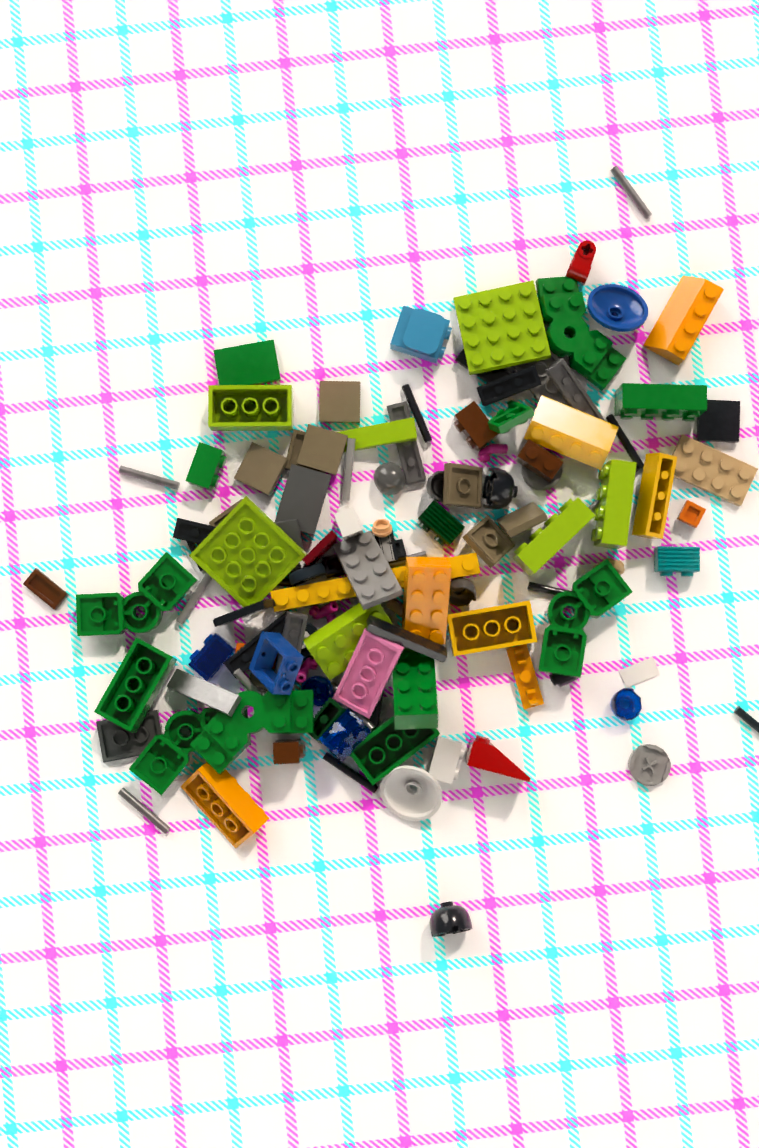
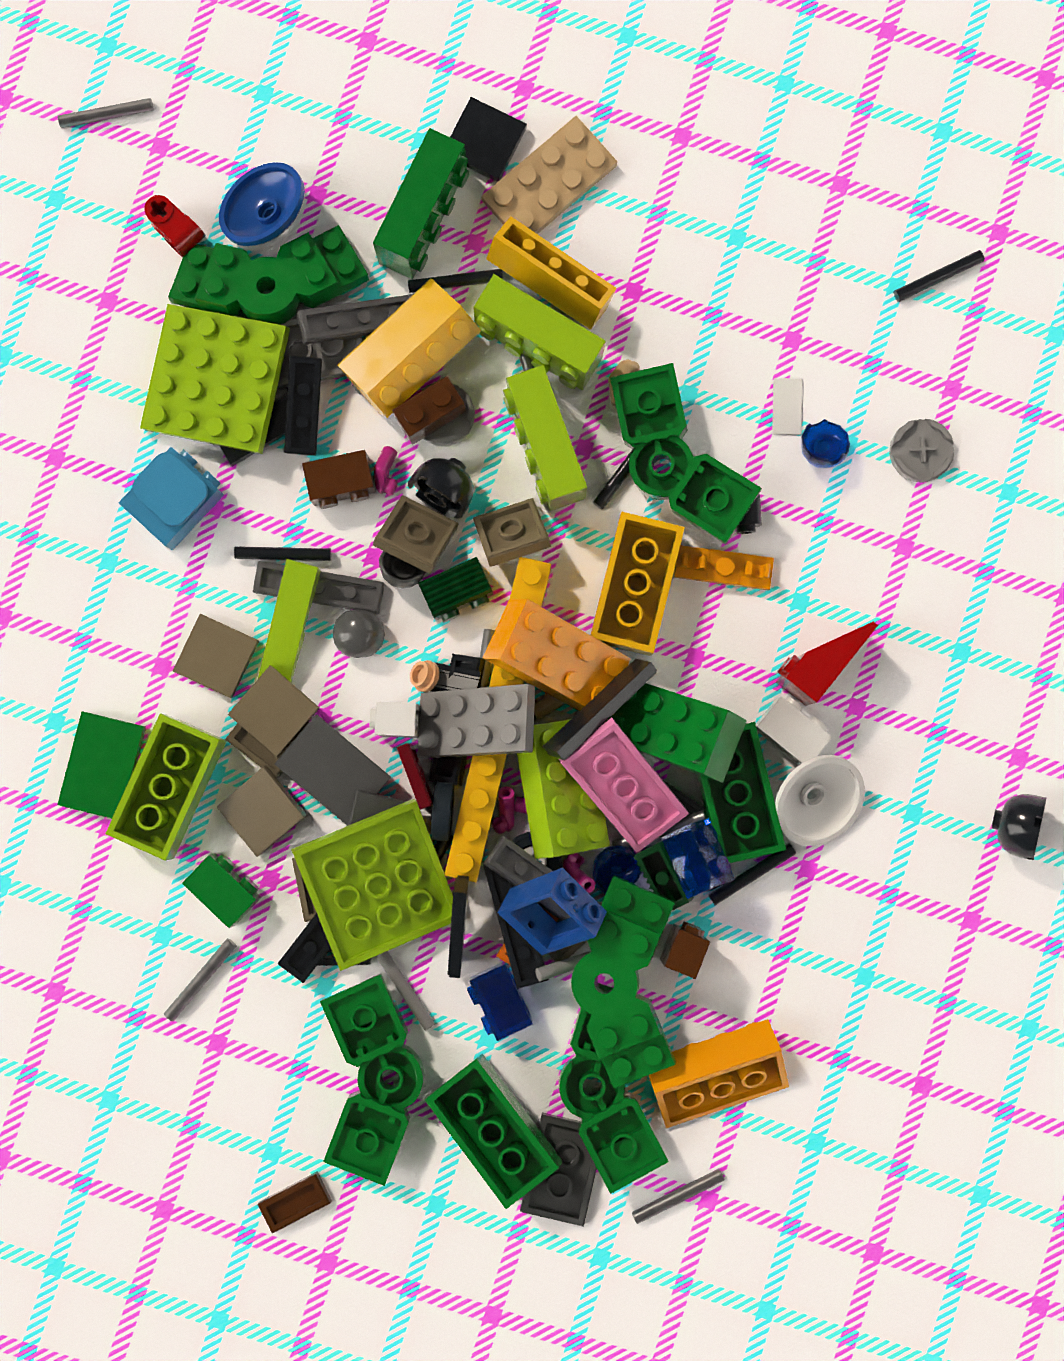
camera: 70 degrees left, 0 degrees up
tile [166,669,242,717] -> none
light grey bar [341,438,356,501] -> none
dark grey hair [449,577,476,606] -> none
green wing [488,400,535,434] -> none
dark tan tile [496,502,548,538] -> none
light orange slope [643,275,724,366] -> none
teal brick [654,546,700,577] -> none
orange plate [677,500,706,528] -> none

